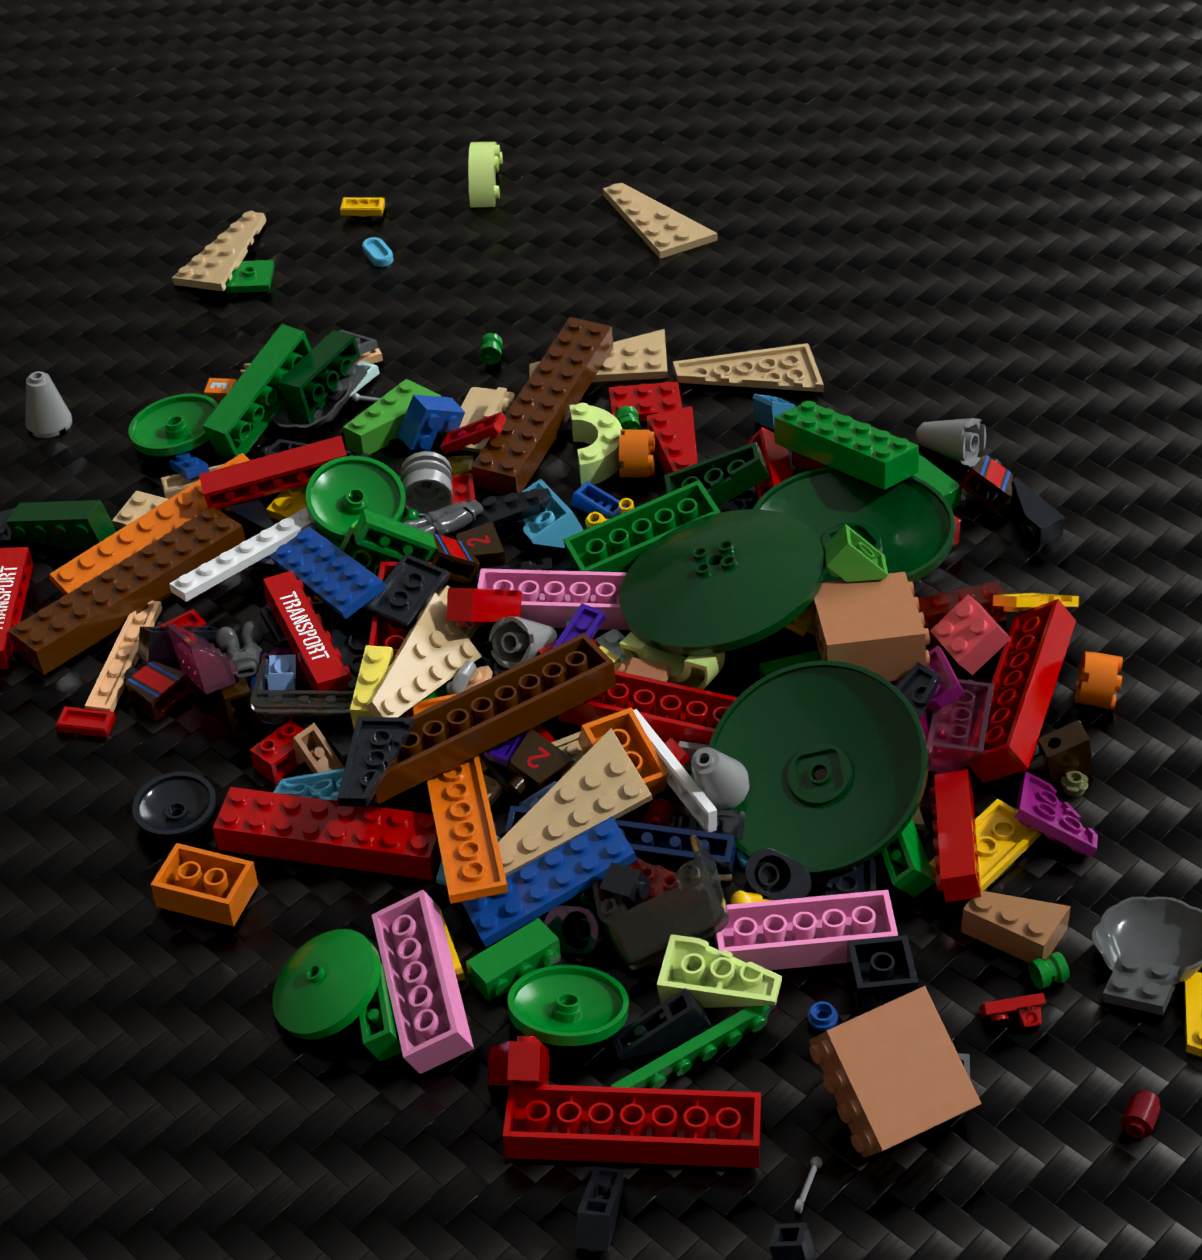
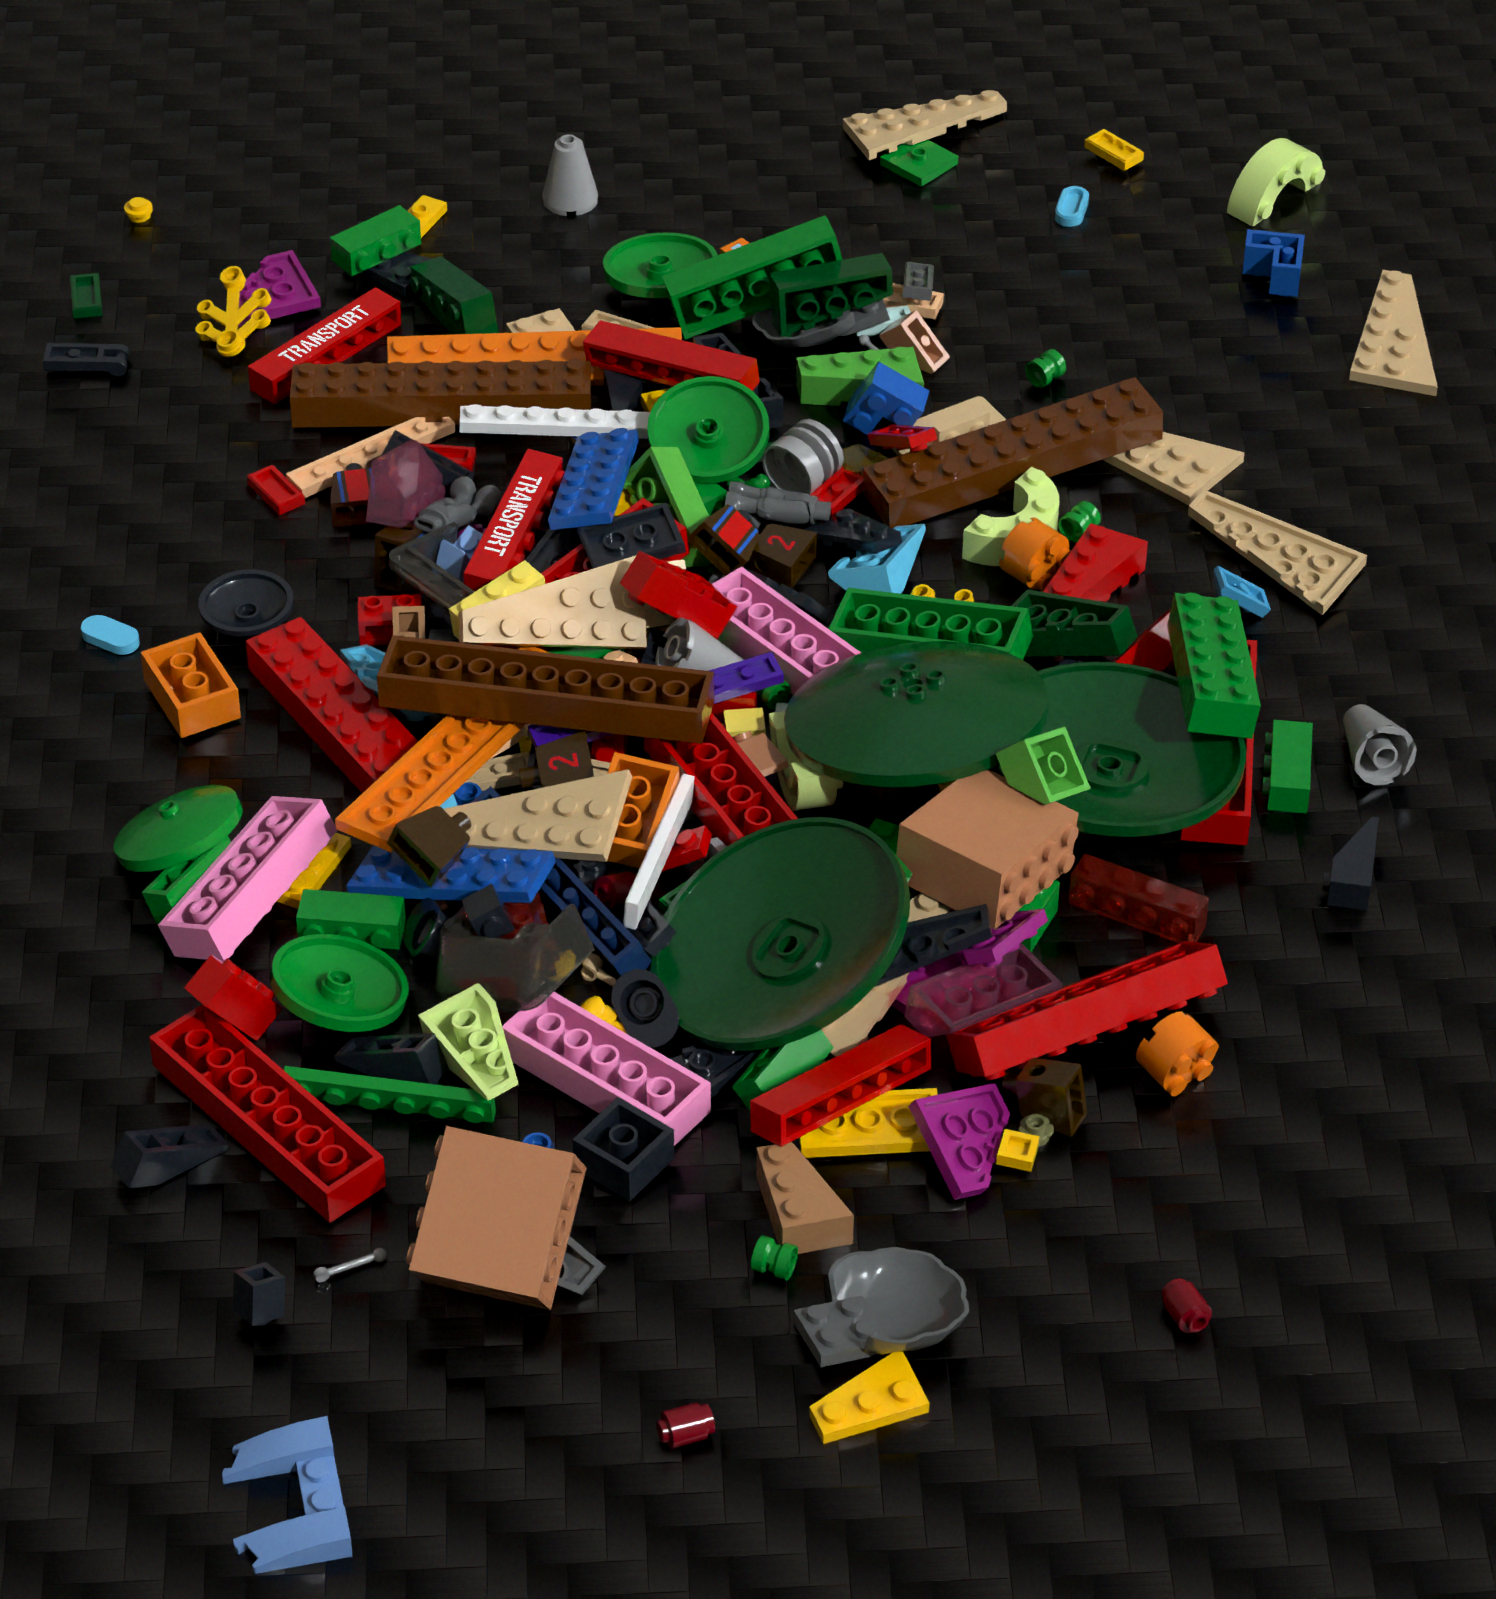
camera: 40 degrees right, 0 degrees up
blue plate [169,452,209,480] -> none
black wing [337,717,414,807] -> none
green brick [353,509,437,562] -> none
light grey arm [446,660,476,695] -> none
blue slope [571,481,627,519] -> none
red plate [609,382,682,421] -> none
light grey cone [691,747,750,810] -> none
coral brick [930,594,1011,675] -> none
dark brown torso [959,455,1013,513] -> none
red hinge [978,993,1046,1028] -> none
yellow wing [993,593,1079,612] -> none
none -> medium azure tile [81,615,140,655]
none -> dark brown torso [387,806,471,888]
none -> nougat slope [879,310,950,374]
none -> yellow plate [996,1129,1040,1172]
none -> blue brick [1242,229,1305,297]

